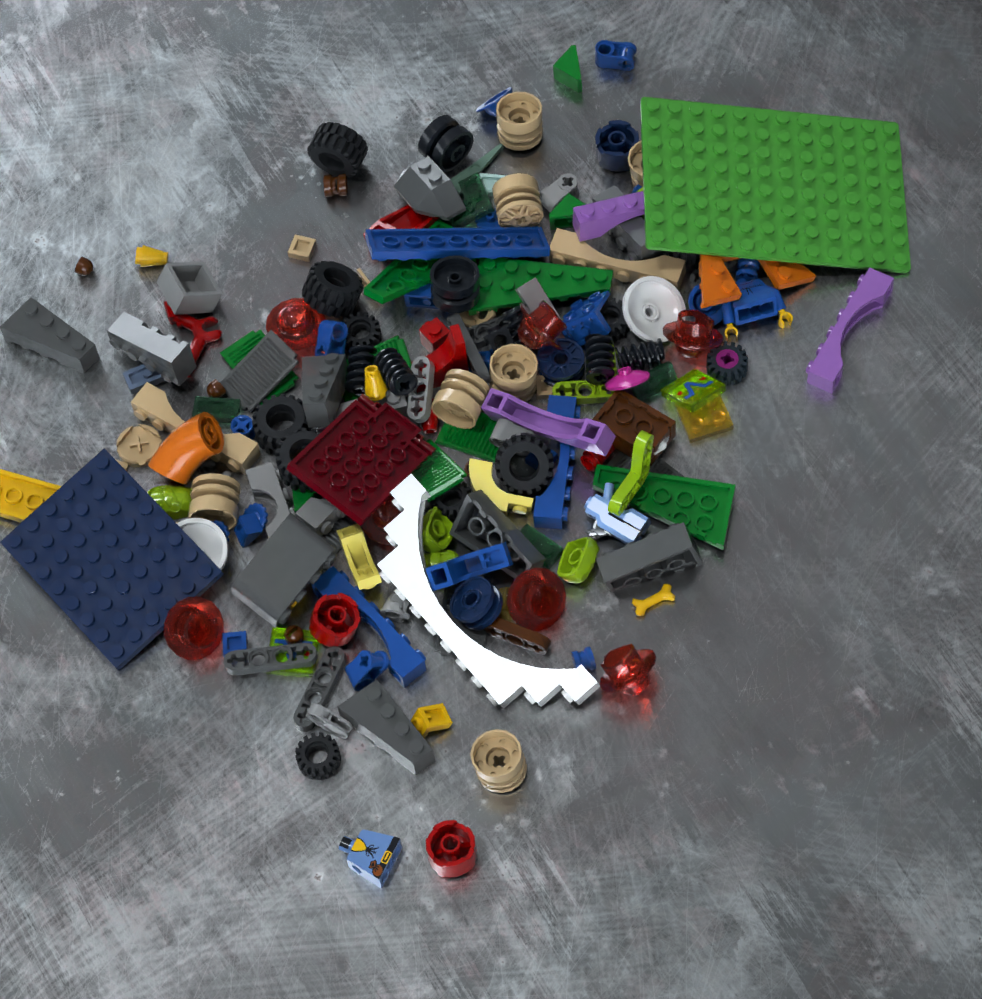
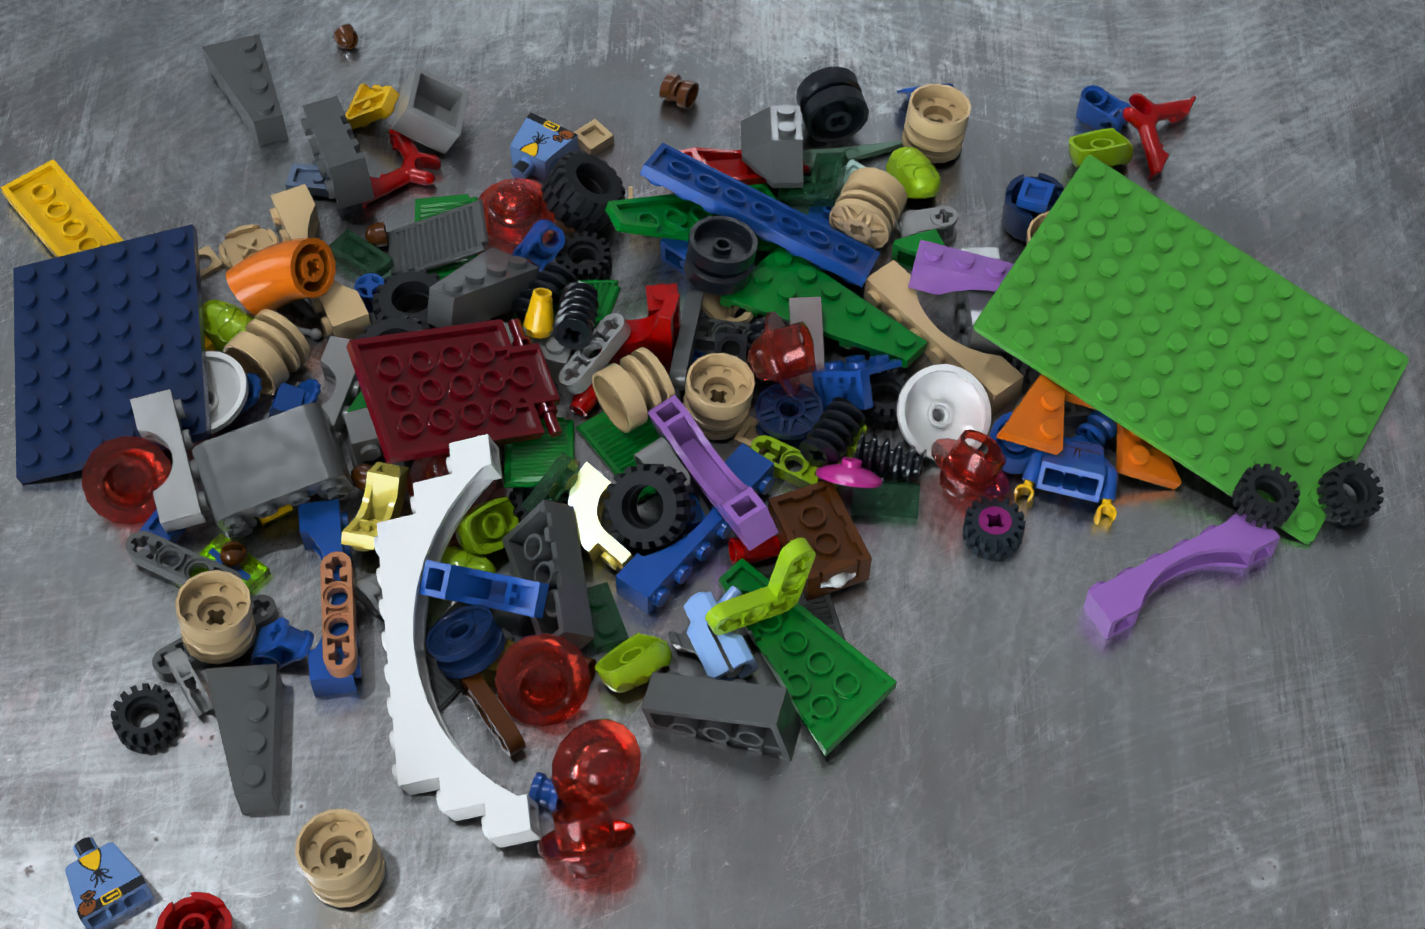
camera: 25 degrees right, 5 degrees down
yellow cone [135,245,168,267] -> none
black tyre [307,122,368,178] -> none
red brick [309,593,361,648] -> none
yellow bracket [411,703,453,739] -> none
green slope [553,45,582,93] -> none
yellow piece [632,584,675,616] -> none
clear neon green tile [661,368,726,413] -> none
clear yellow tile [674,388,734,443] -> none
none -> light grey arch [130,389,209,533]
none -> tan wheel [175,570,256,664]
none -> nougat beam [320,551,358,678]
none -> yellow wing [346,83,400,130]
none -> reddish brown hinge [351,464,374,491]
none -> medium blue torso [510,112,579,182]
none -> clear green plate [521,452,580,514]
none -> clear red helmet [551,718,641,814]
none -> lime piece [886,146,941,199]
none -> blue plate [1016,176,1055,214]
none -> lime piece [1068,128,1134,168]
none -> red piece [1123,93,1196,180]
none -> black tyre [1232,464,1300,529]
none -> black tyre [1317,460,1384,526]

